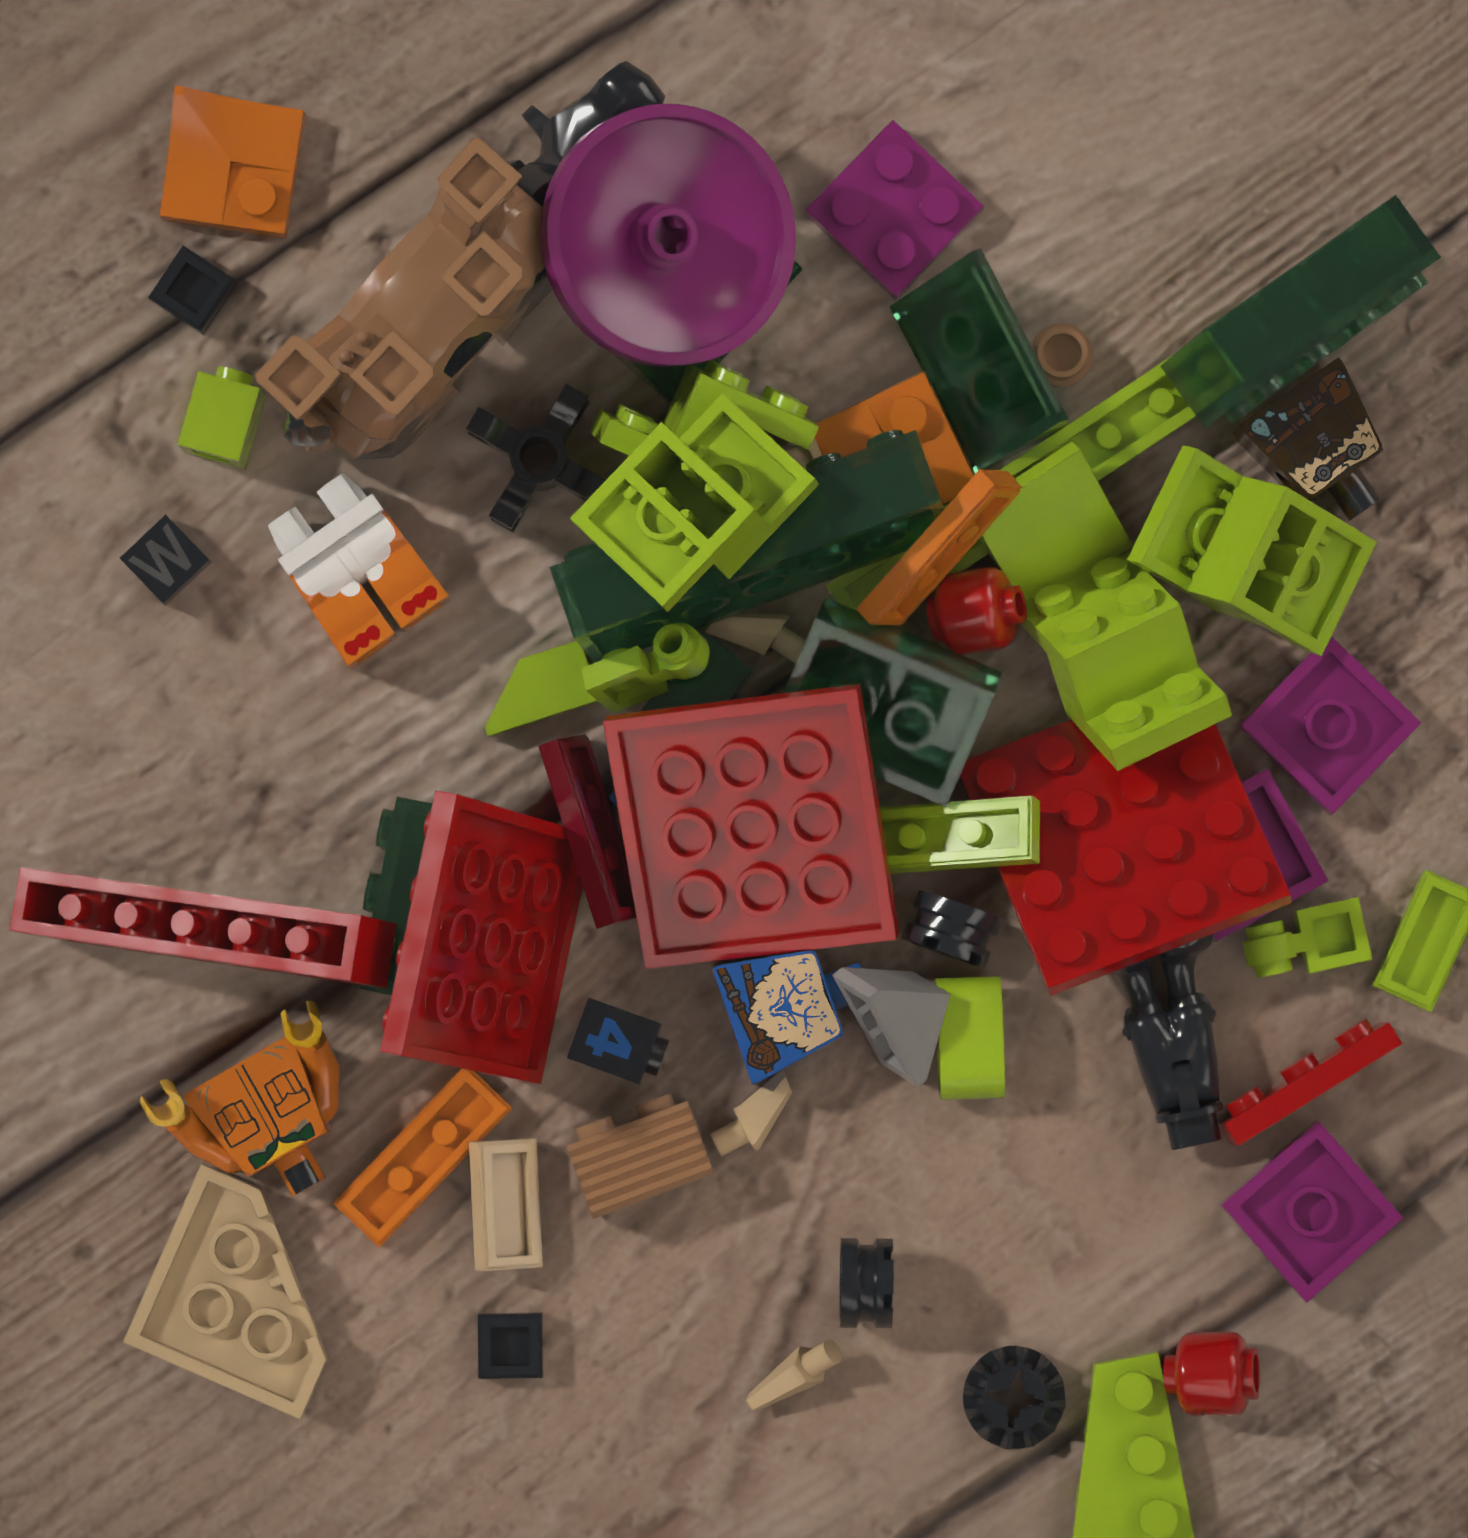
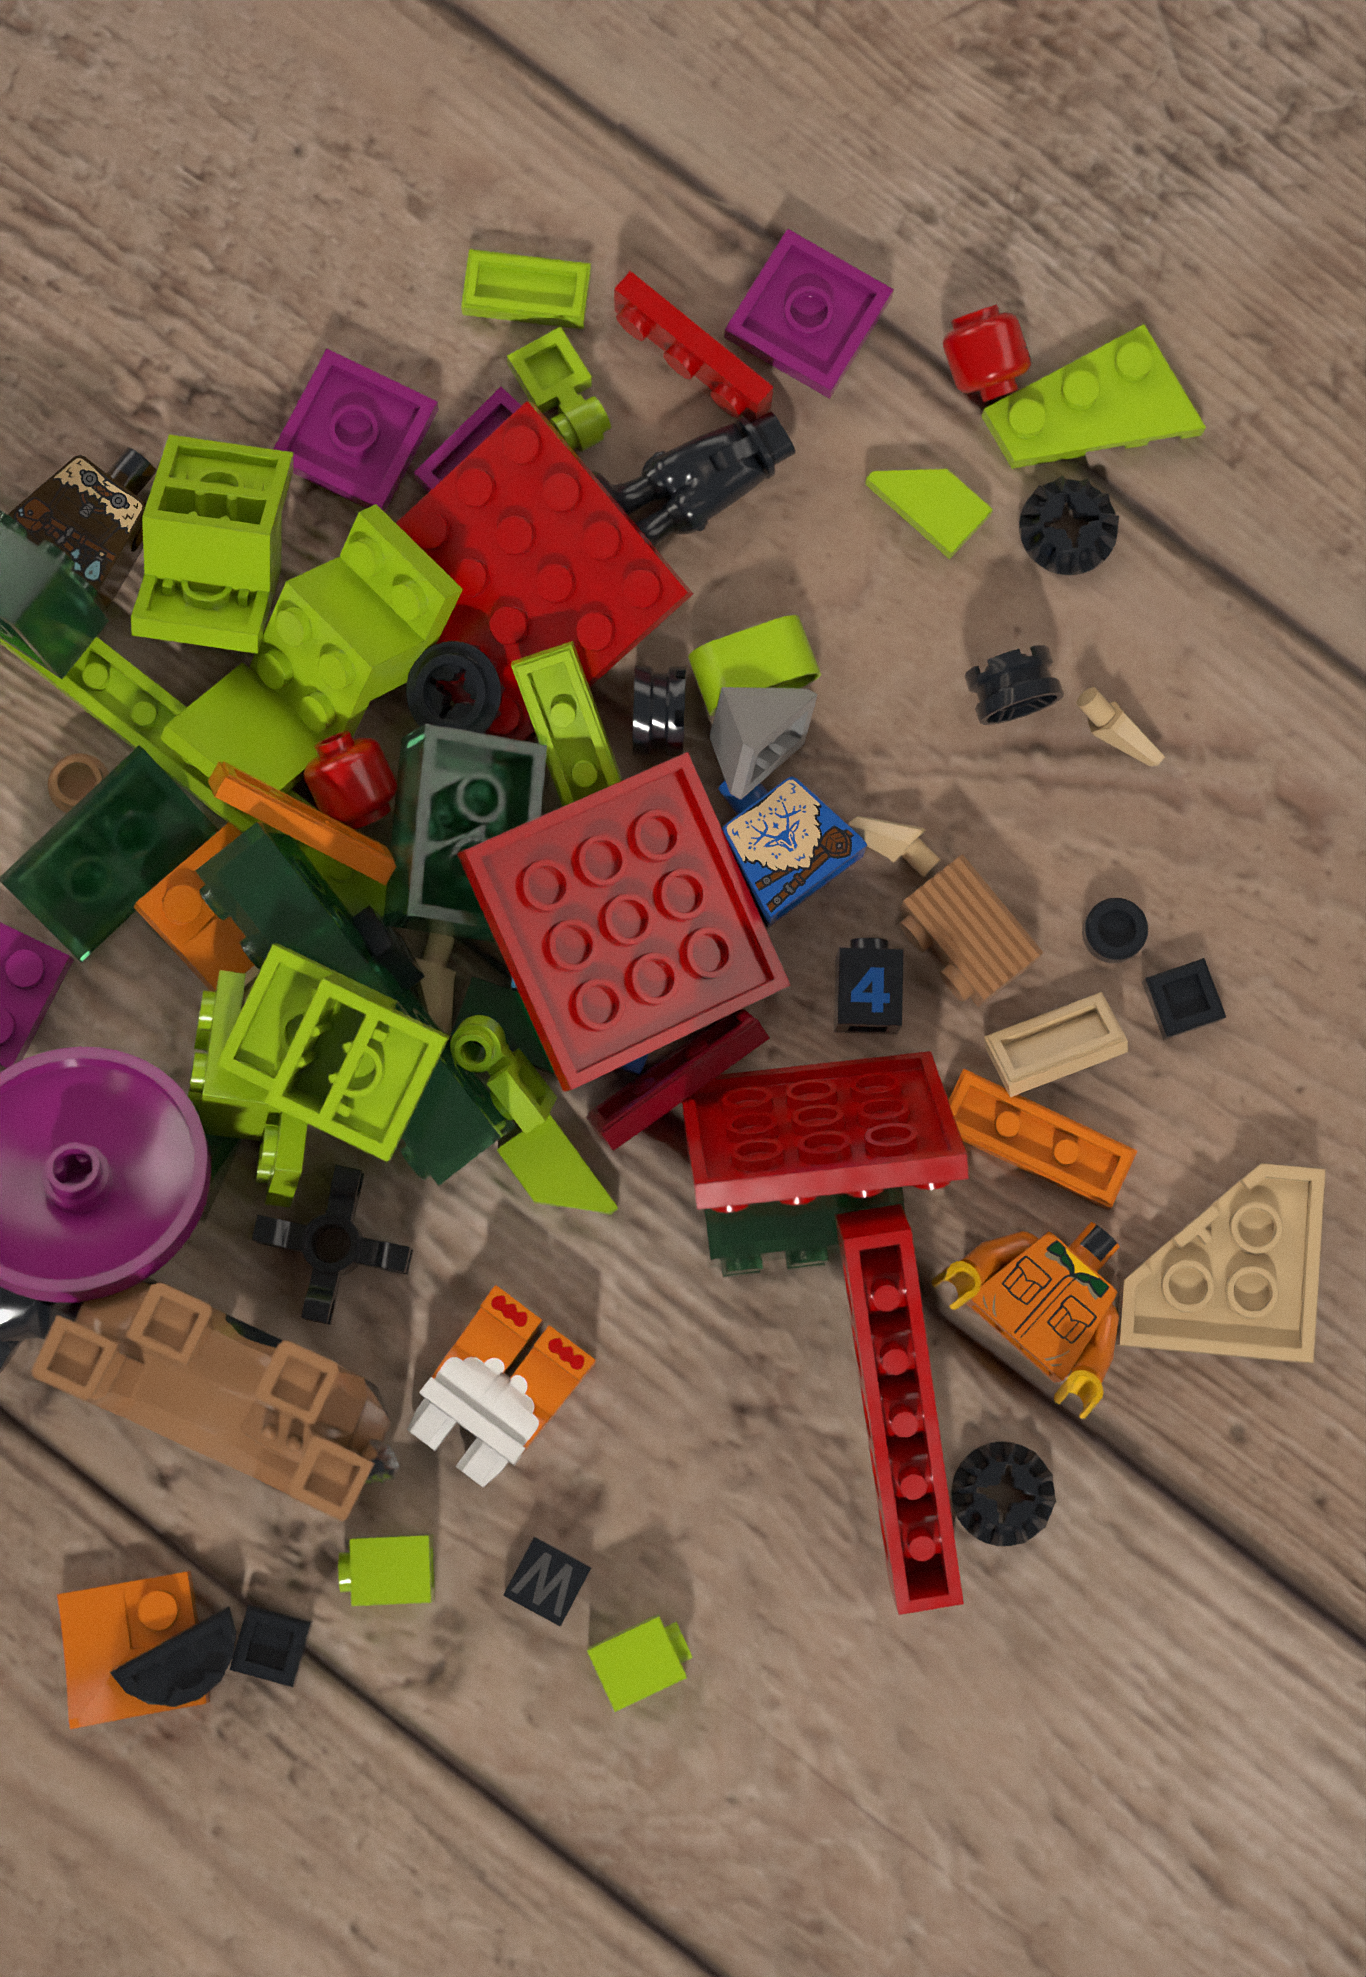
camera: 115 degrees left, 5 degrees down
none -> black tile [109,1606,236,1707]
none -> black tile [352,905,425,990]
none -> black gear [406,641,506,743]
none -> lime brick [587,1614,693,1712]
none -> lime tile [865,469,993,560]
none -> black gear [951,1441,1056,1547]
none -> black tile [1082,898,1148,963]

